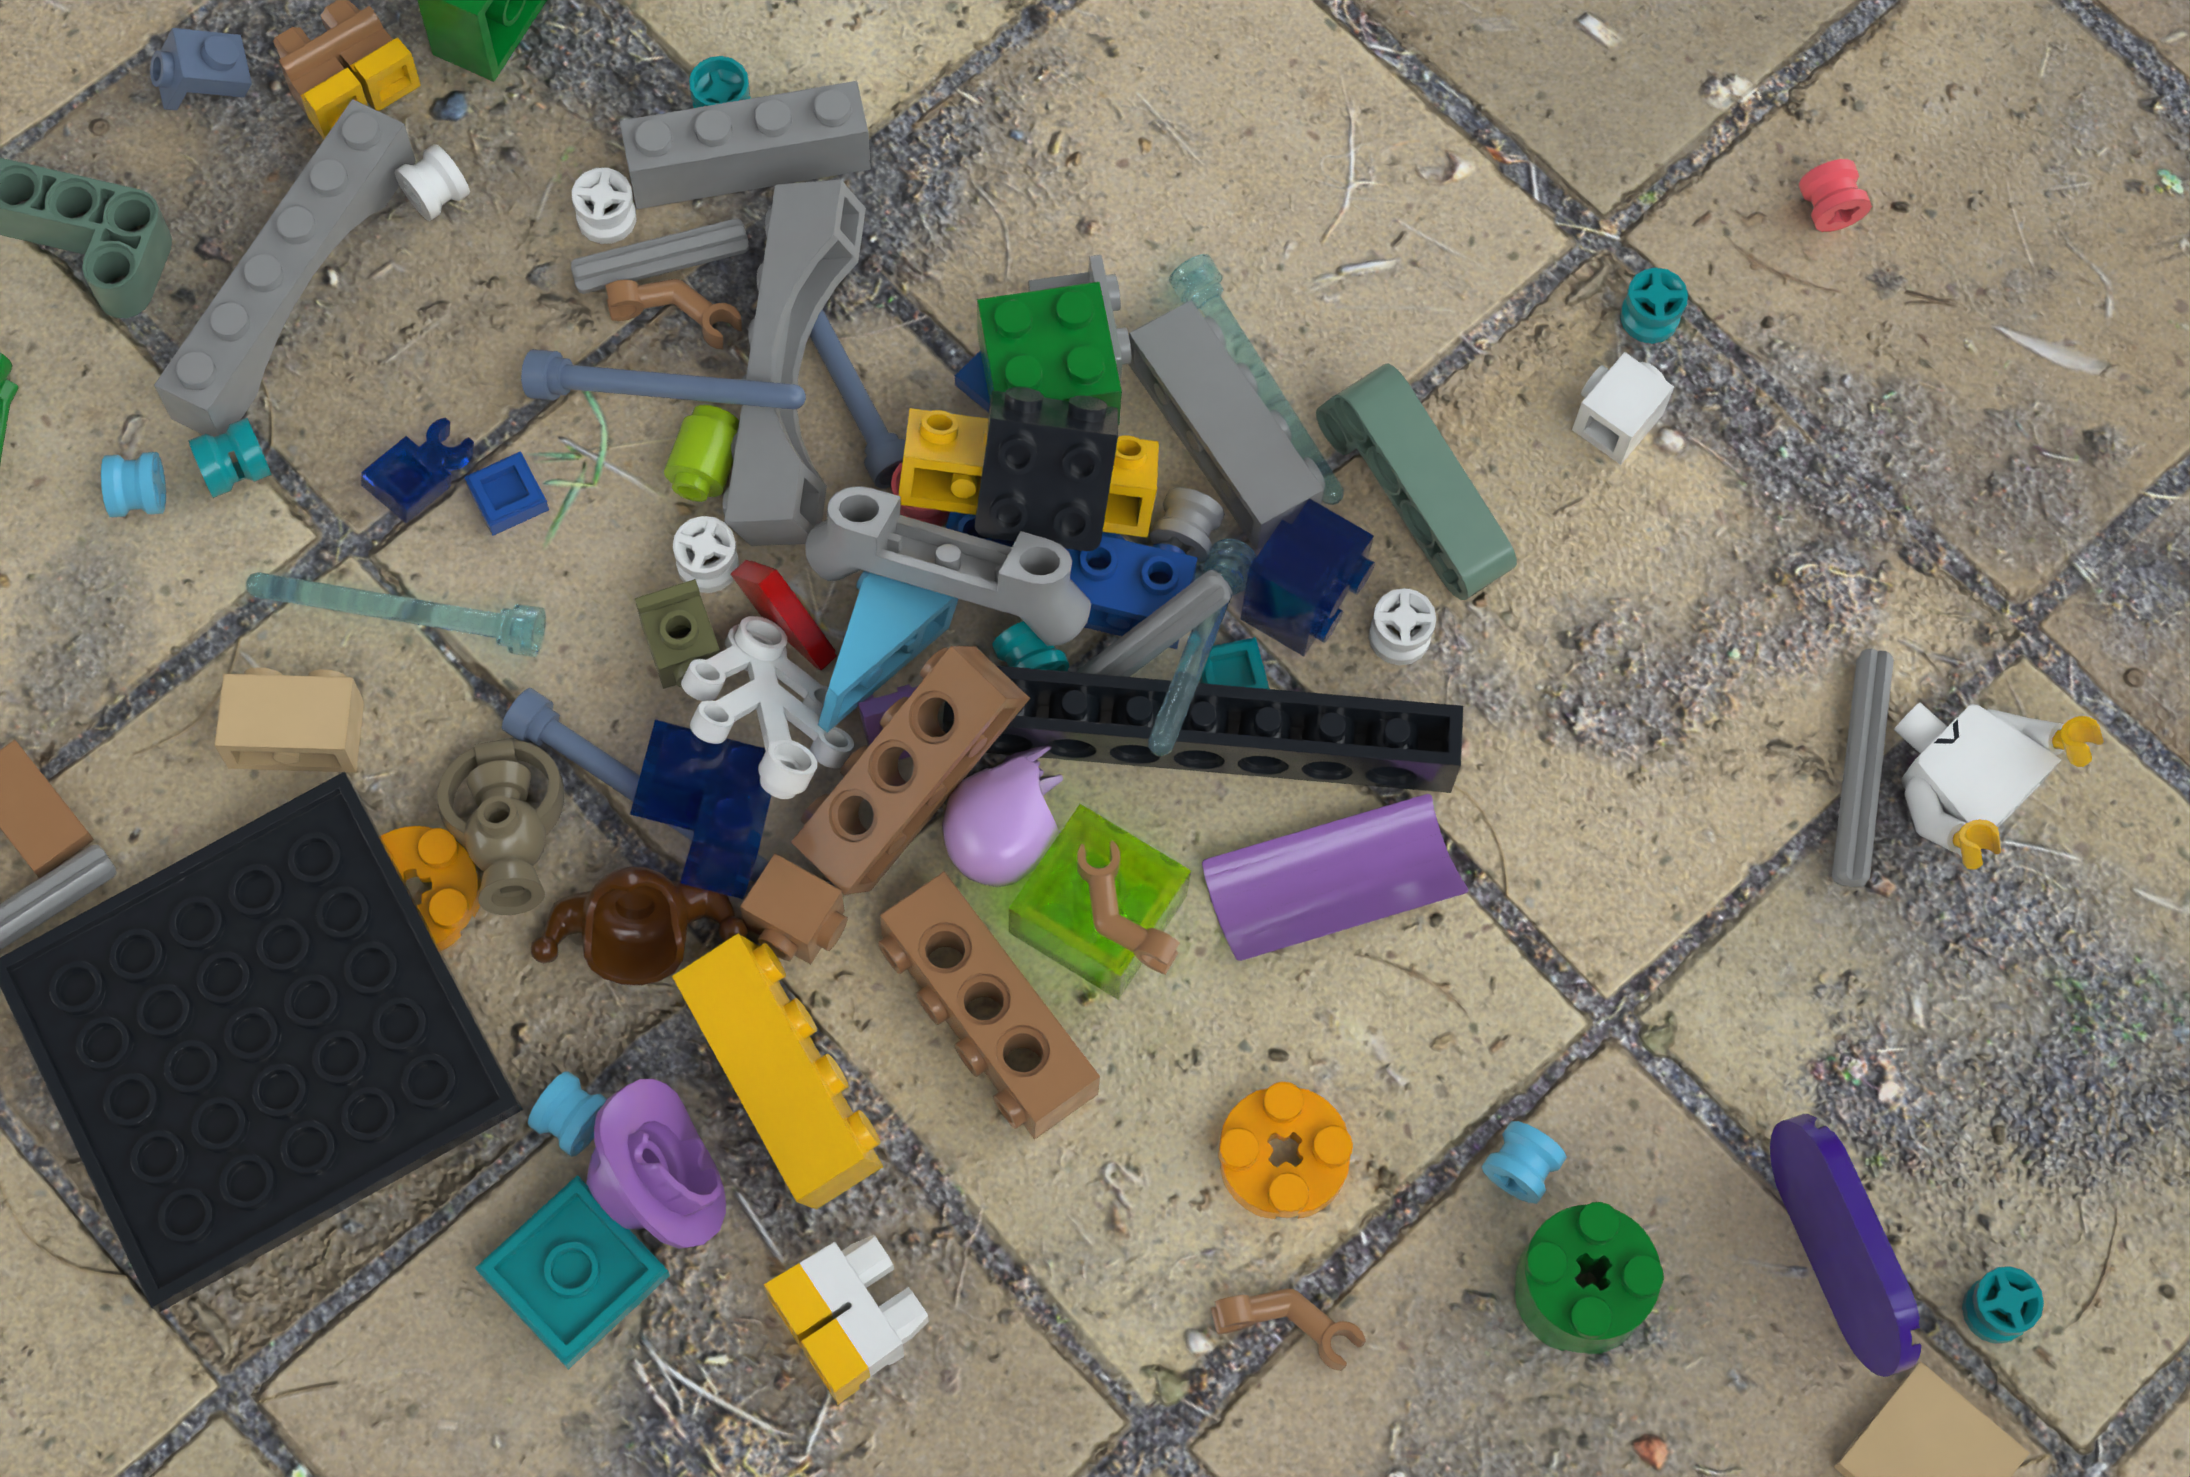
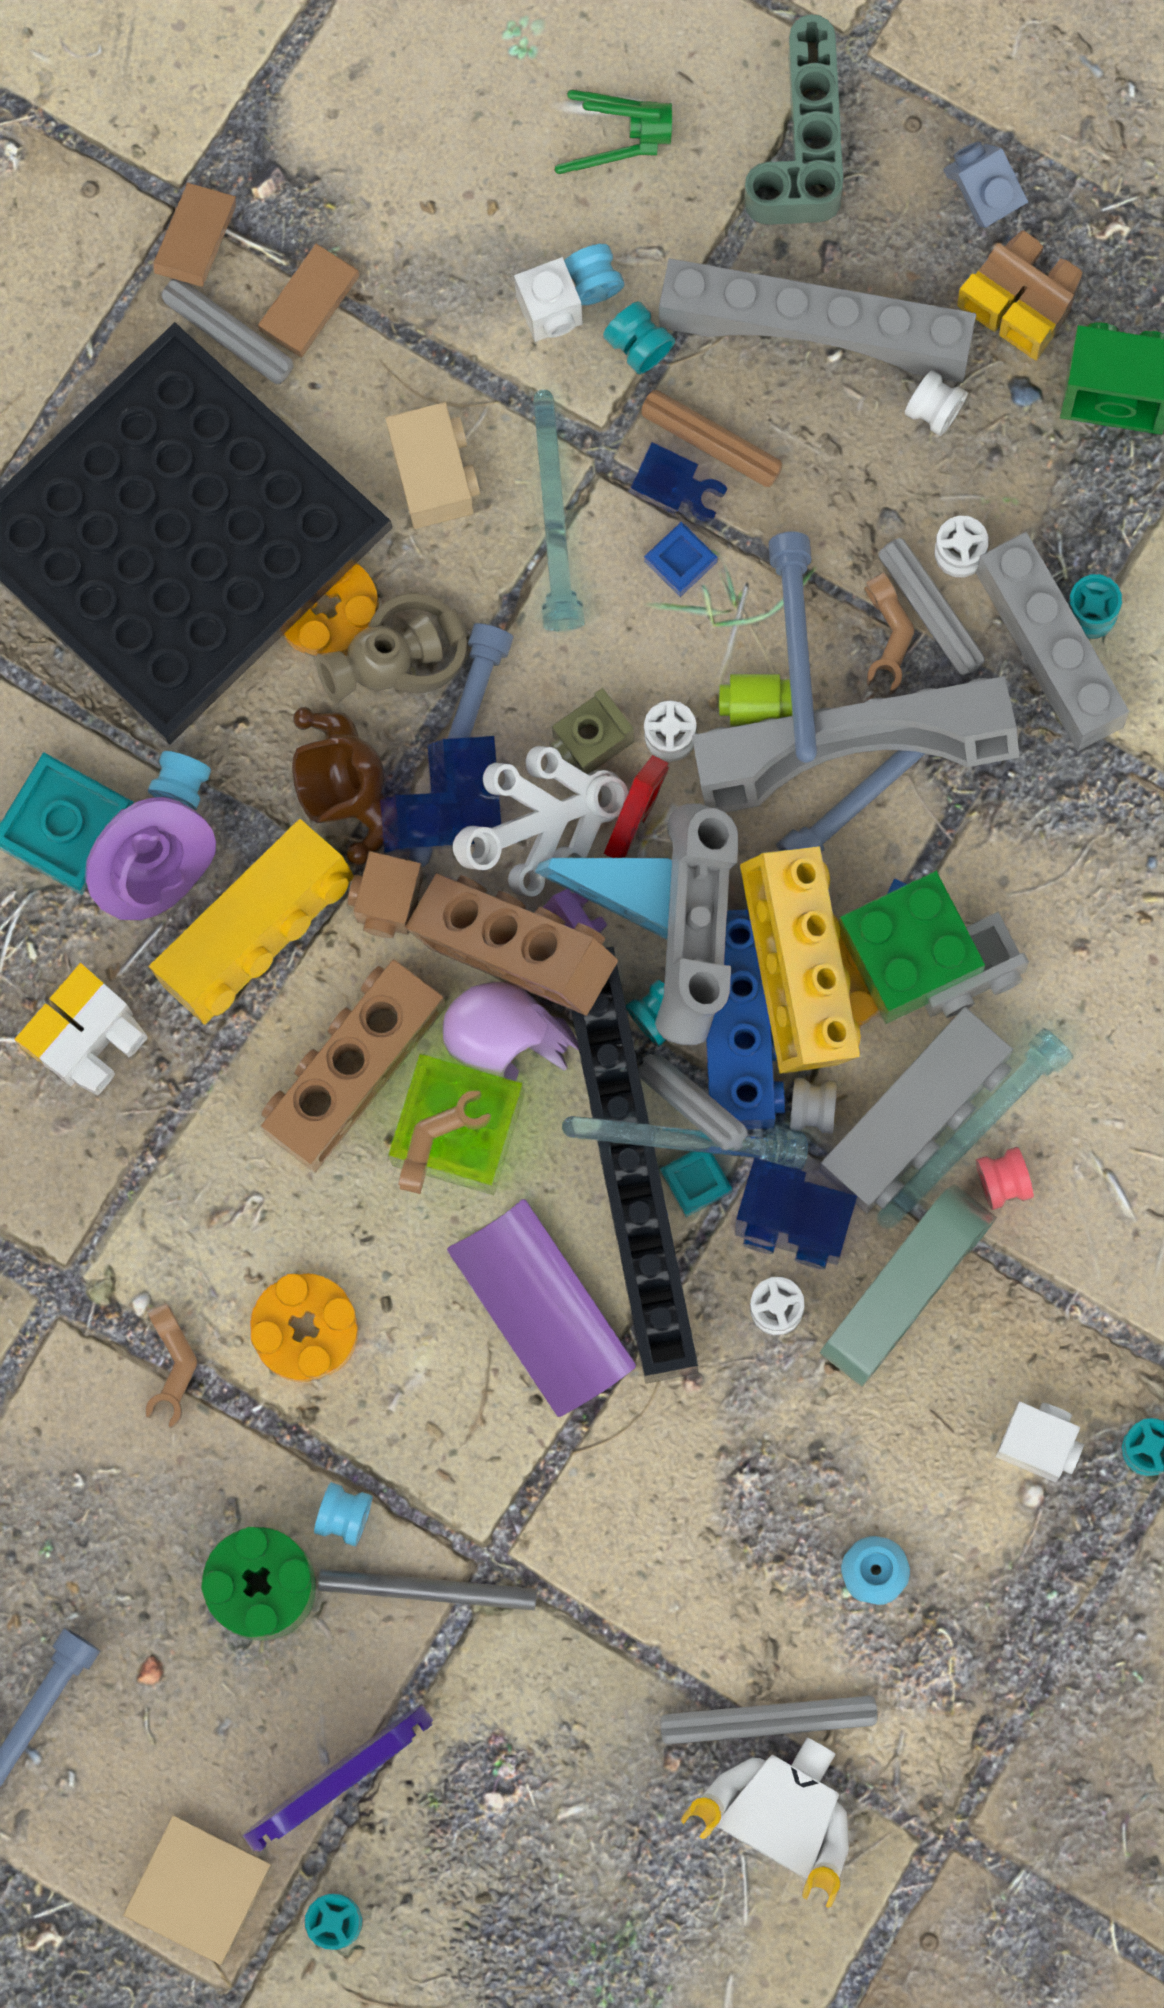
camera: 85 degrees right, 10 degrees up
black bracket [975,387,1118,551] -> none
none -> flat silver bar [318,1569,537,1611]
none -> white brick [514,257,583,342]
none -> medium nougat axle [641,390,782,487]
none -> medium azure plate [841,1536,910,1605]
none -> coral wheel [976,1147,1034,1210]

